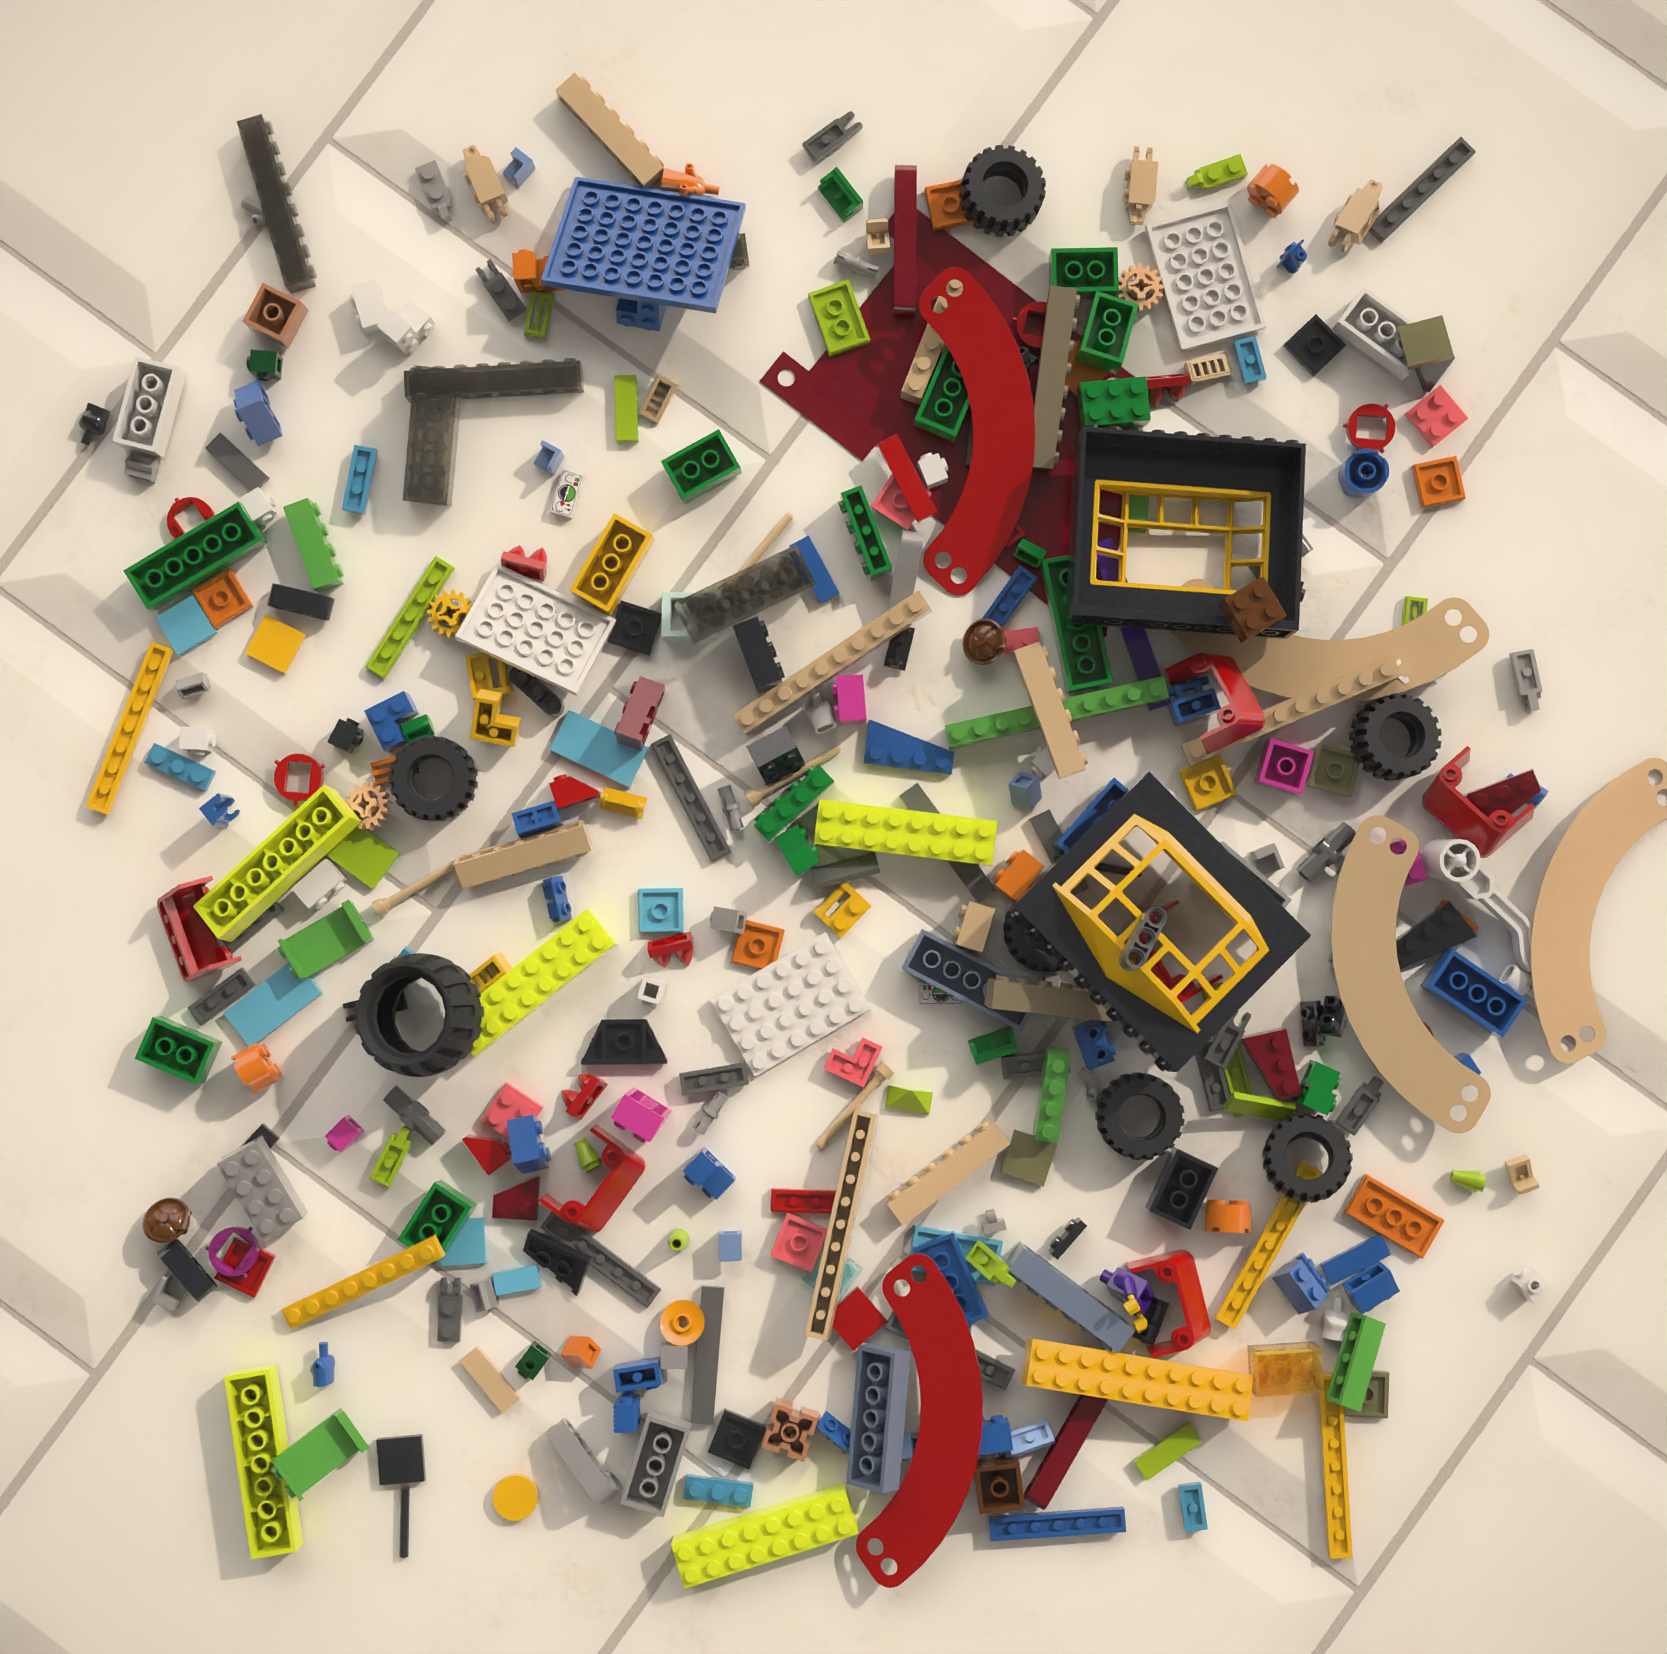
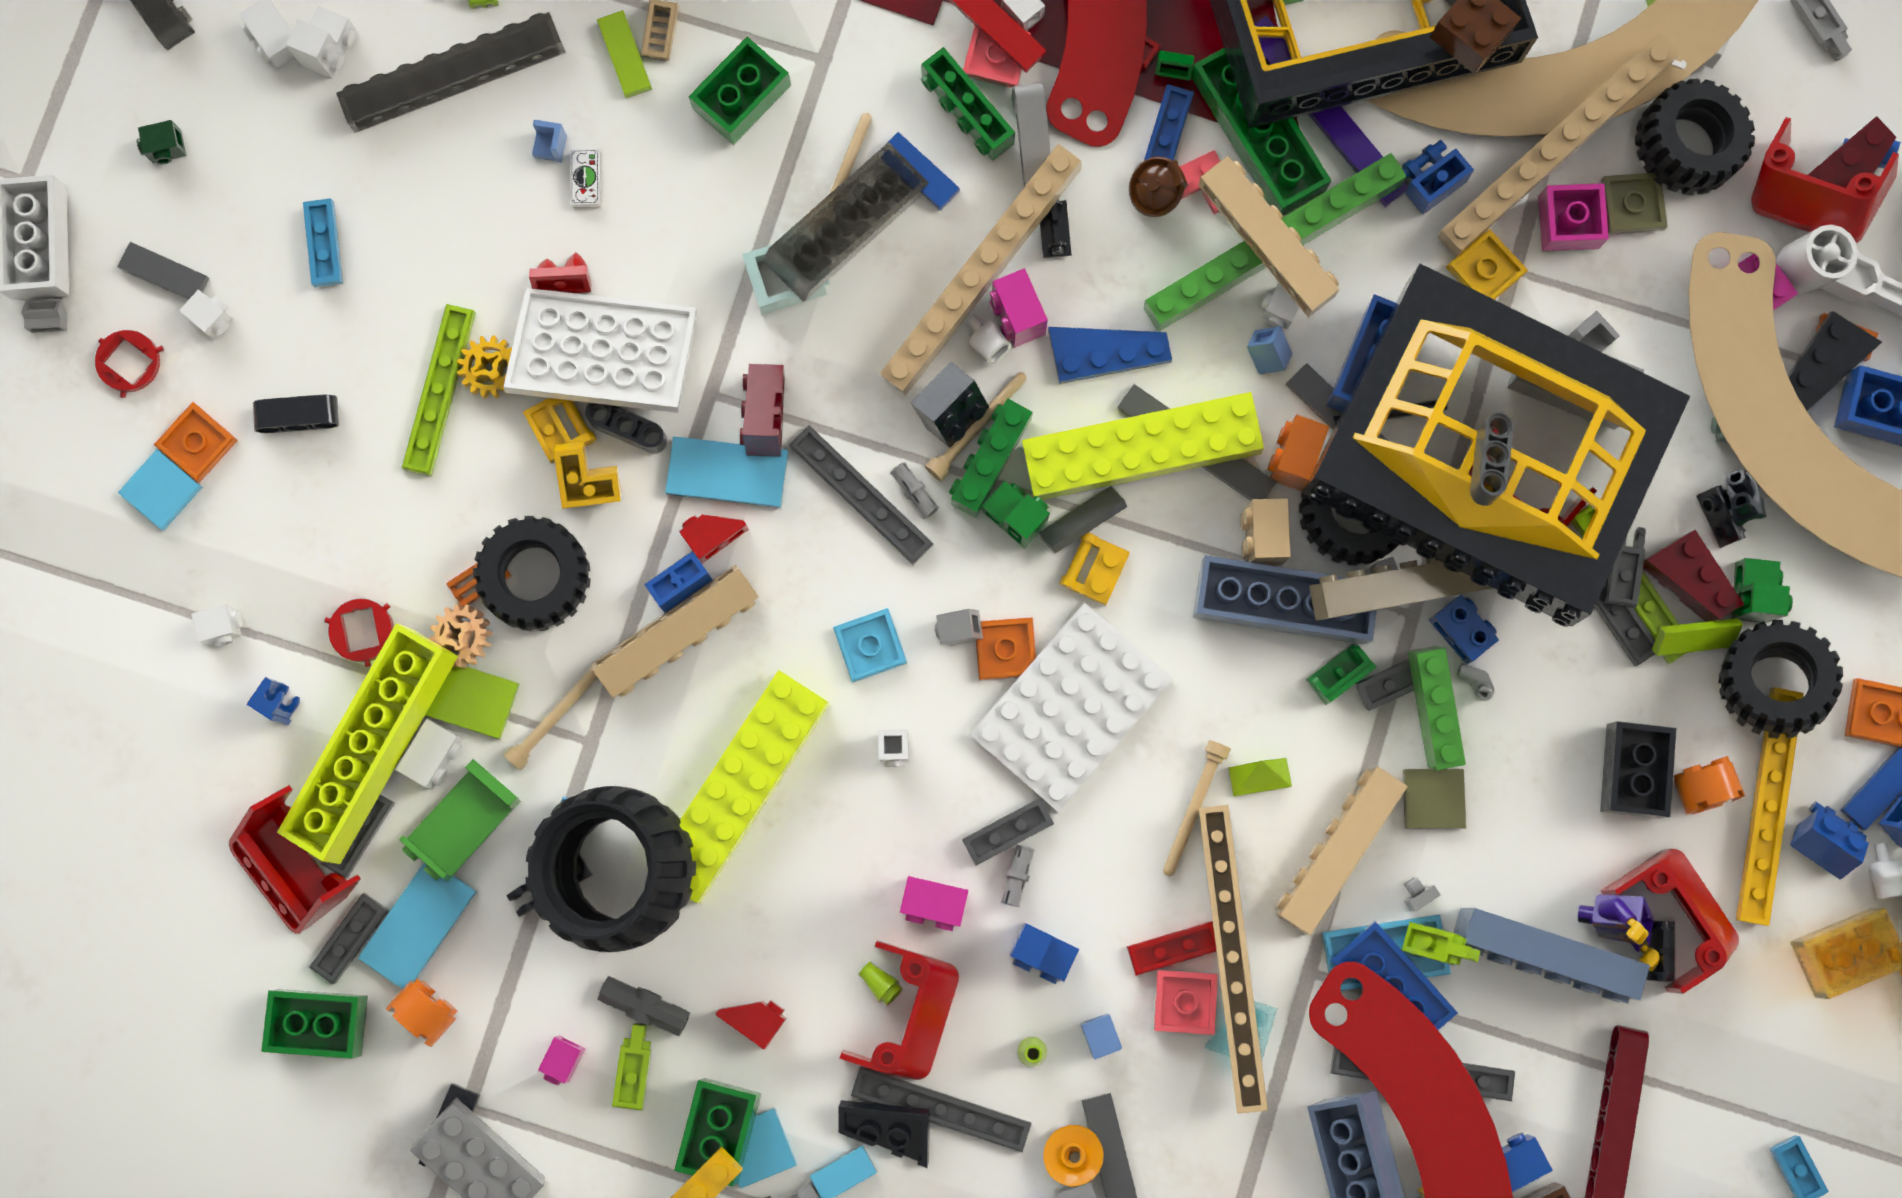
camera: 20 degrees left, 5 degrees down
yellow plate [85,641,174,815] -> none
green brick [123,501,268,611] -> none
dark azure plate [144,743,216,791] -> none
light grey piece [176,672,210,699] -> none
blue brick [233,380,283,446] -> none
nougat brick [242,283,309,349] -> none
yellow tile [245,614,306,674] -> none
bright green brick [283,498,344,593] -> none
black brick [327,717,364,754] -> none
blue brick [364,691,419,753] -> none
green piece [400,714,435,743] -> none
clear smoke brick [402,365,464,506] -> none
yellow slope [469,953,512,994] -> none
coral plate [481,1082,544,1139] -> none
dark red wing [492,1176,541,1221] -> none
blue brick [506,1115,551,1174] -> none
blue hinge [542,876,572,923] -> none
red tile [561,1074,608,1120] -> none
yellow brick [570,513,655,615] -> none
black wing [581,1019,668,1065] -> none
yellow hinge [599,787,647,819] -> none
black tile [607,600,662,656] -> none
red tile [647,931,693,968] -> none
black brick [733,616,785,693] -> none
coral plate [823,1037,883,1088] -> none
red tile [832,1286,887,1351] -> none
tile [918,982,963,1005] -> none
light blue hinge [993,1420,1055,1459] -> none
yellow brick [1021,1338,1253,1422] -> none
black plate [1048,1217,1087,1260] -> none
black tyre [1095,1072,1185,1160] -> none
lime tile [1133,1422,1202,1481] -> none
red windscreen [1165,653,1266,755] -> none
dark grey piece [1296,822,1356,883] -> none
dark grey hinge [1335,1075,1384,1136] -> none

